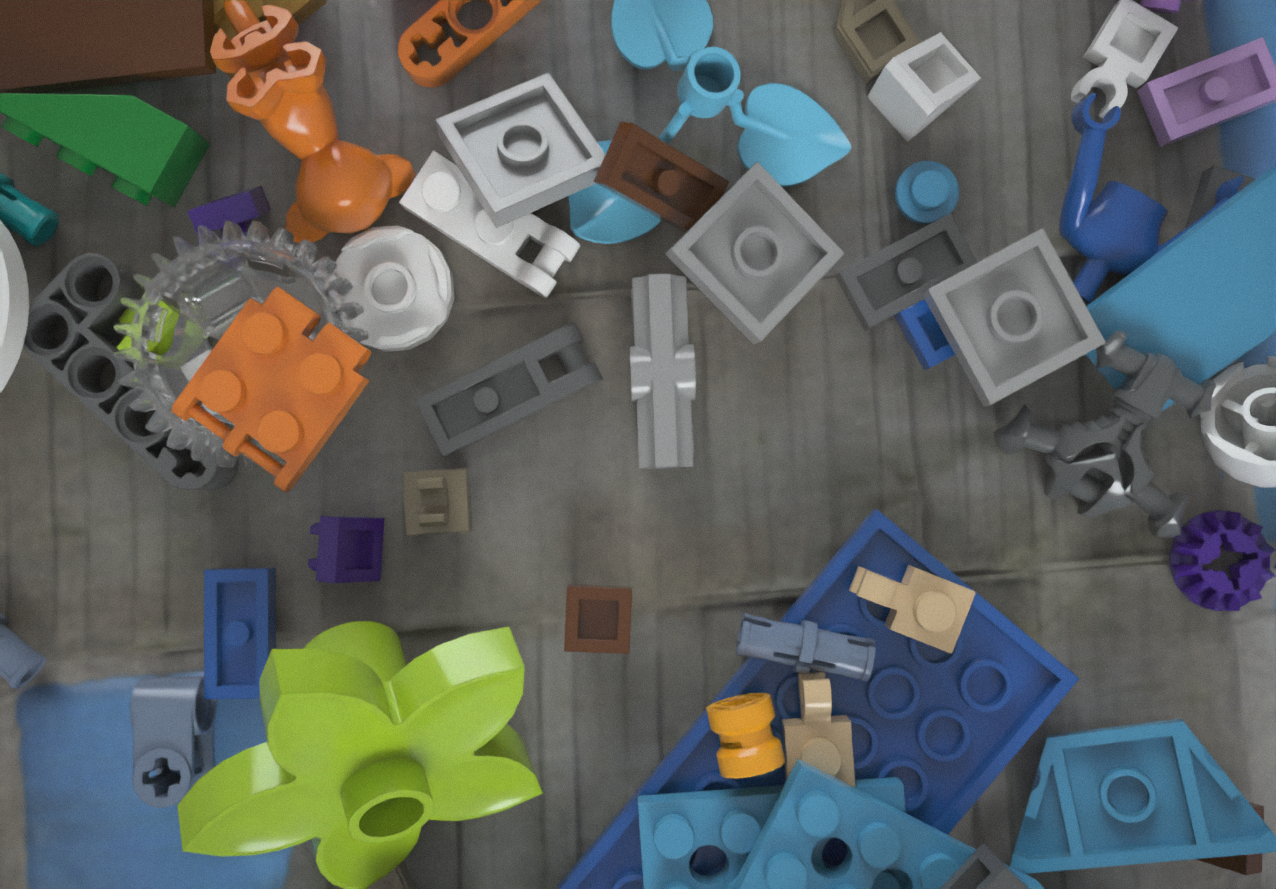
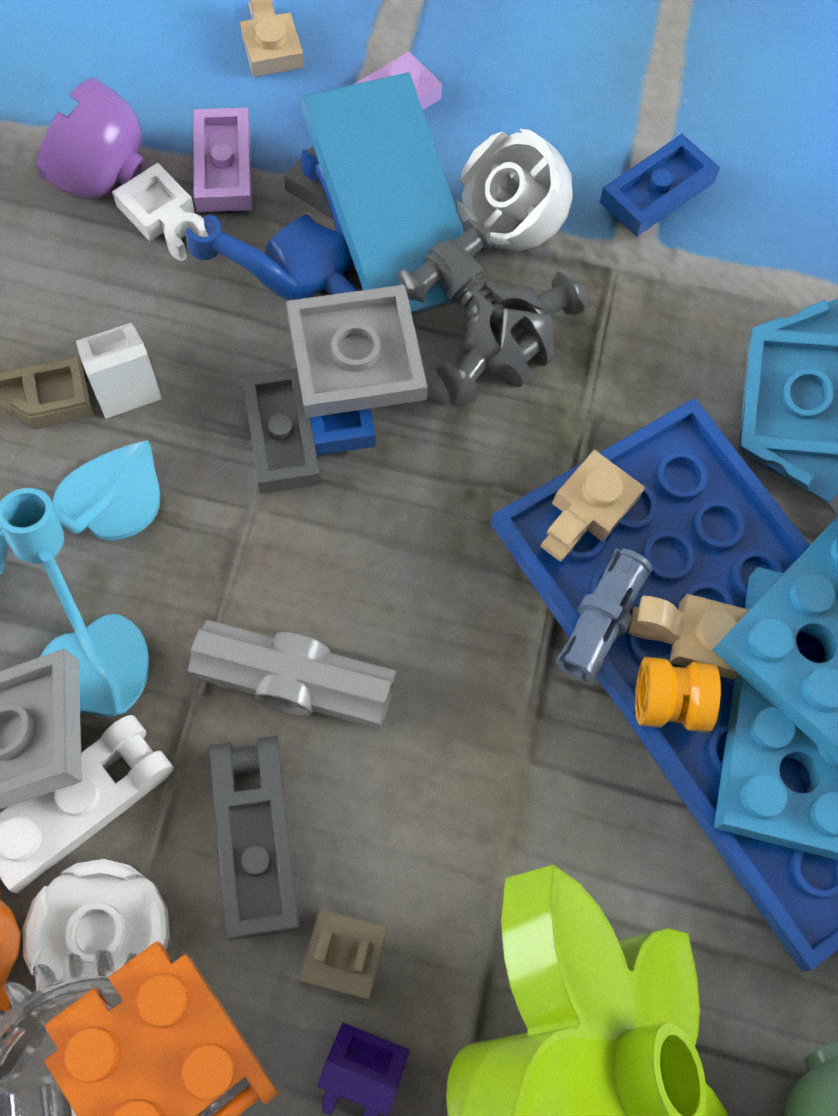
camera: 75 degrees left, 20 degrees down
reddish brown tile [564,584,632,654] -> none
reddish brown plate [593,122,729,233] -> none
light grey plate [665,161,845,345] -> none
dark azure plate [895,161,959,225] -> none
dark purple gear [1169,510,1276,611] -> none

